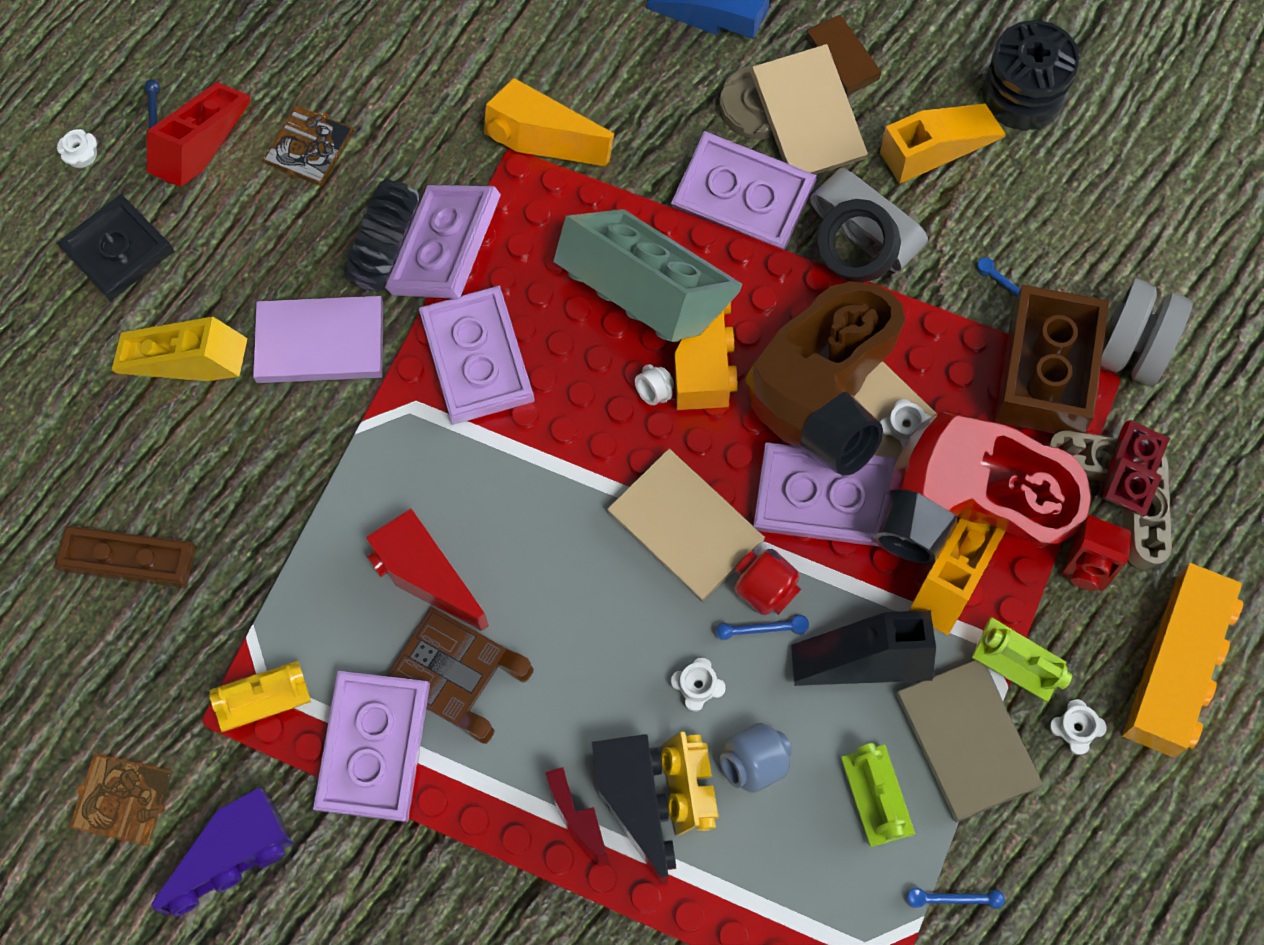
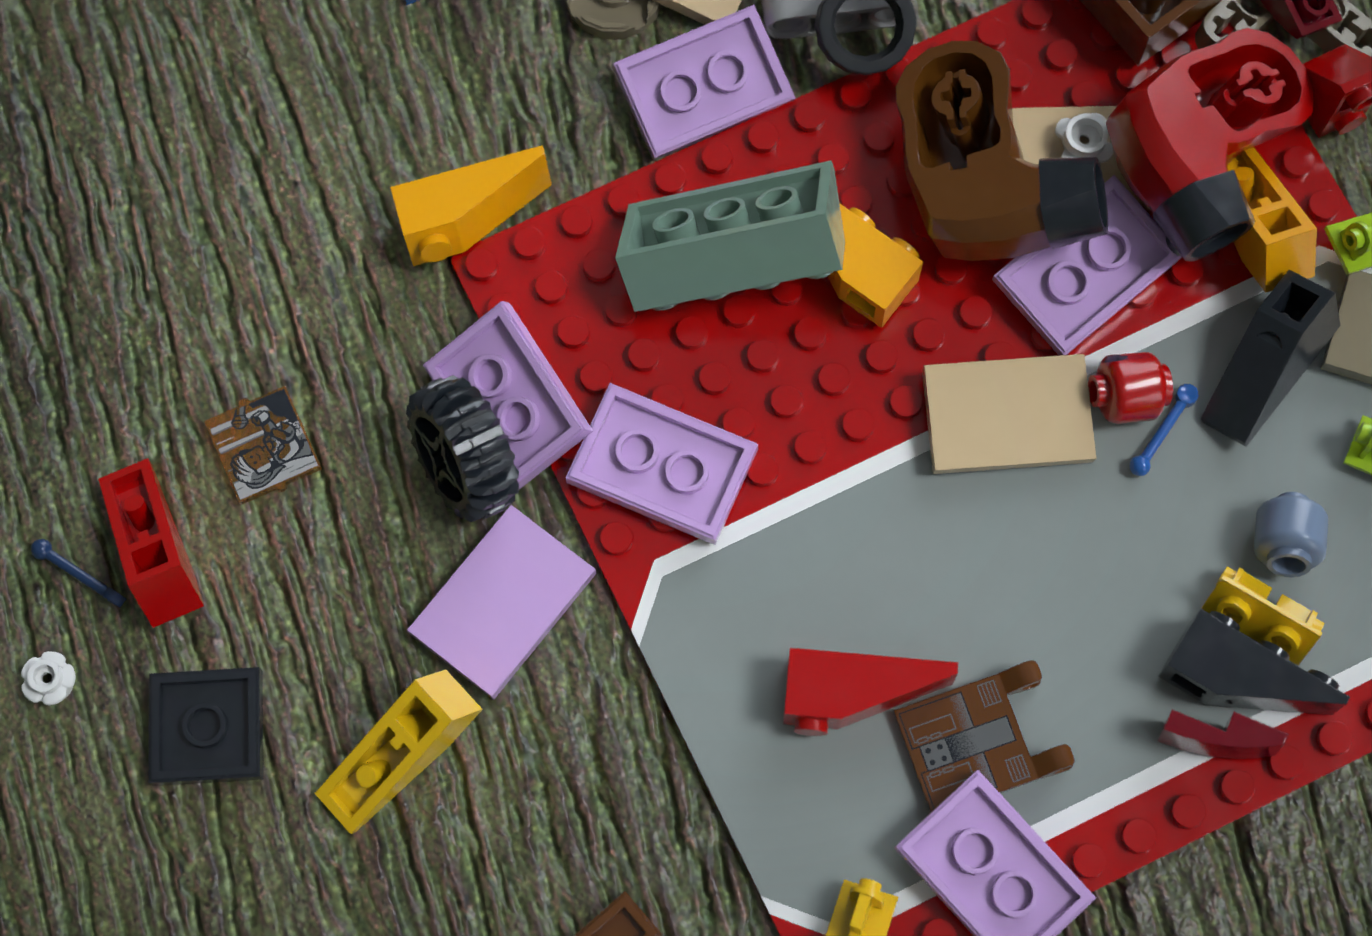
camera: 50 degrees left, 5 degrees up
white plate [635,364,674,405] -> none
white plate [671,658,725,712] -> none

